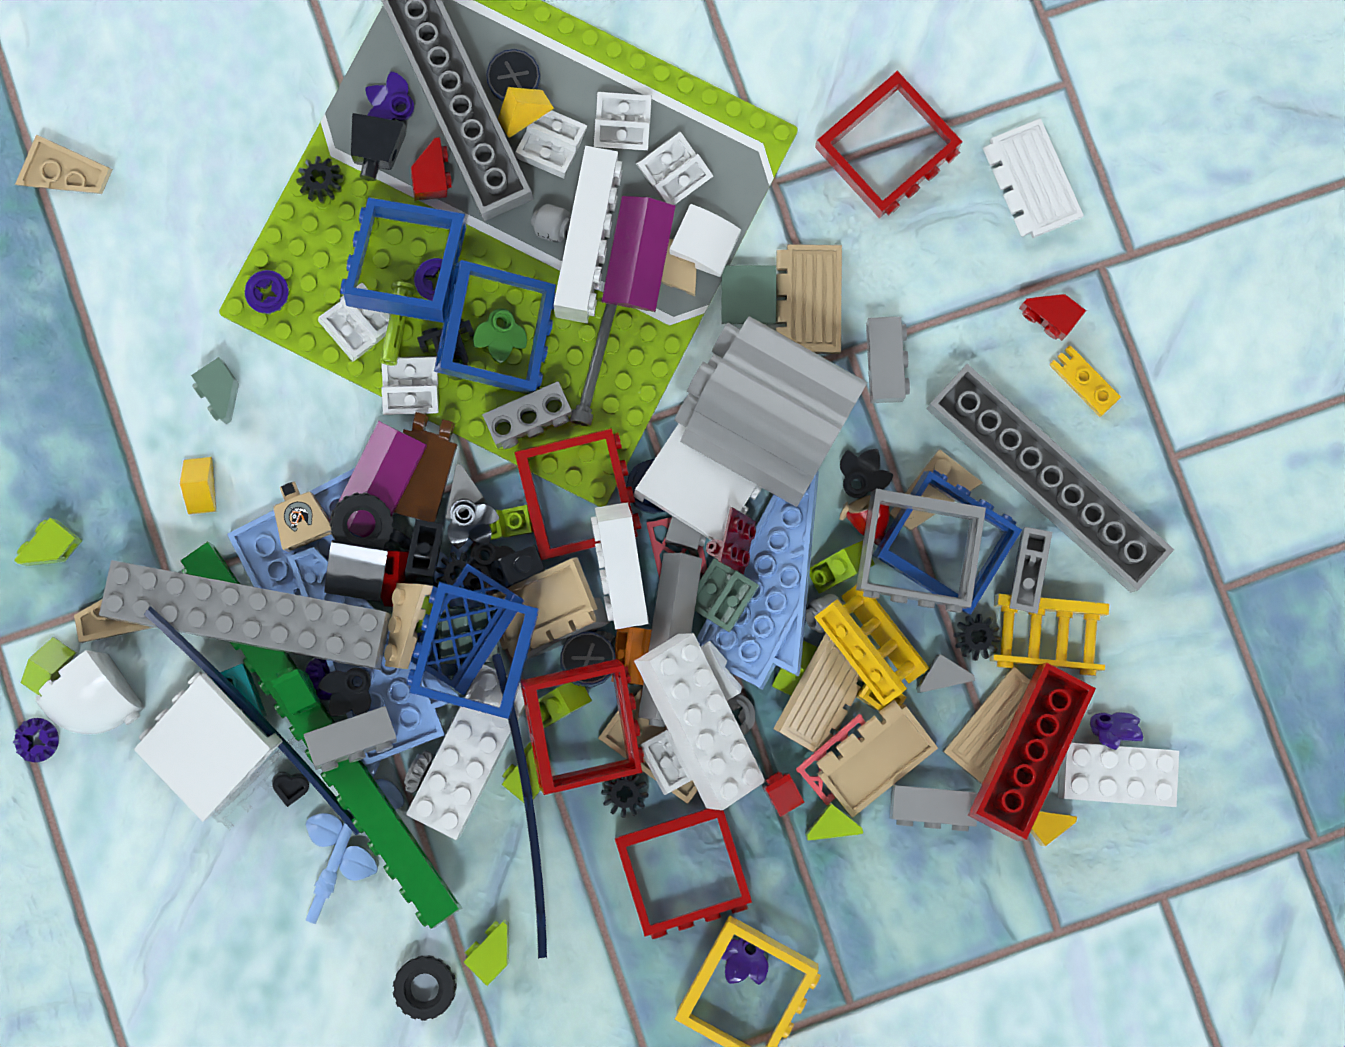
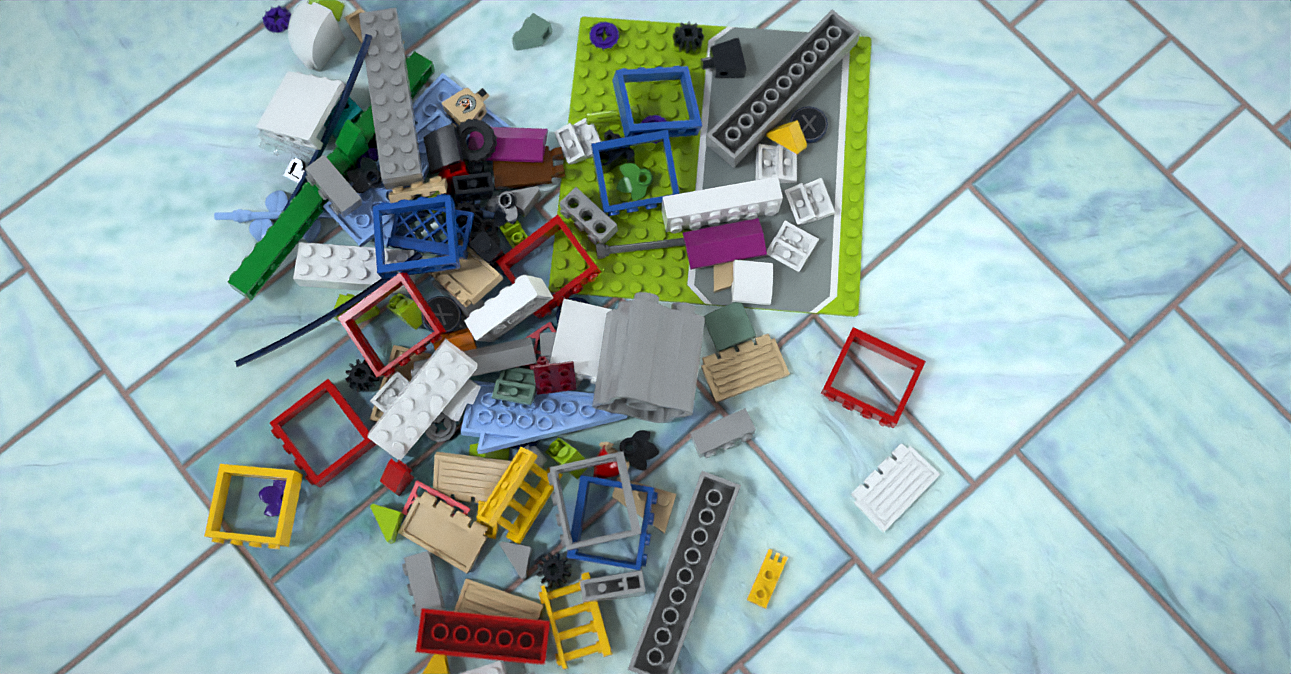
camera: 75 degrees right, 10 degrees down
yellow slope [180,457,216,514] -> none
white slope [318,283,390,362] -> none
dark purple plate [365,71,415,121] -> none
black tyre [392,955,457,1021] -> none
light grey gear [404,750,433,793] -> none
red slope [411,137,452,201] -> none
lime slope [463,919,509,986] -> none
light grey head [531,204,571,243] -> none
red slope [1019,294,1087,341] -> none

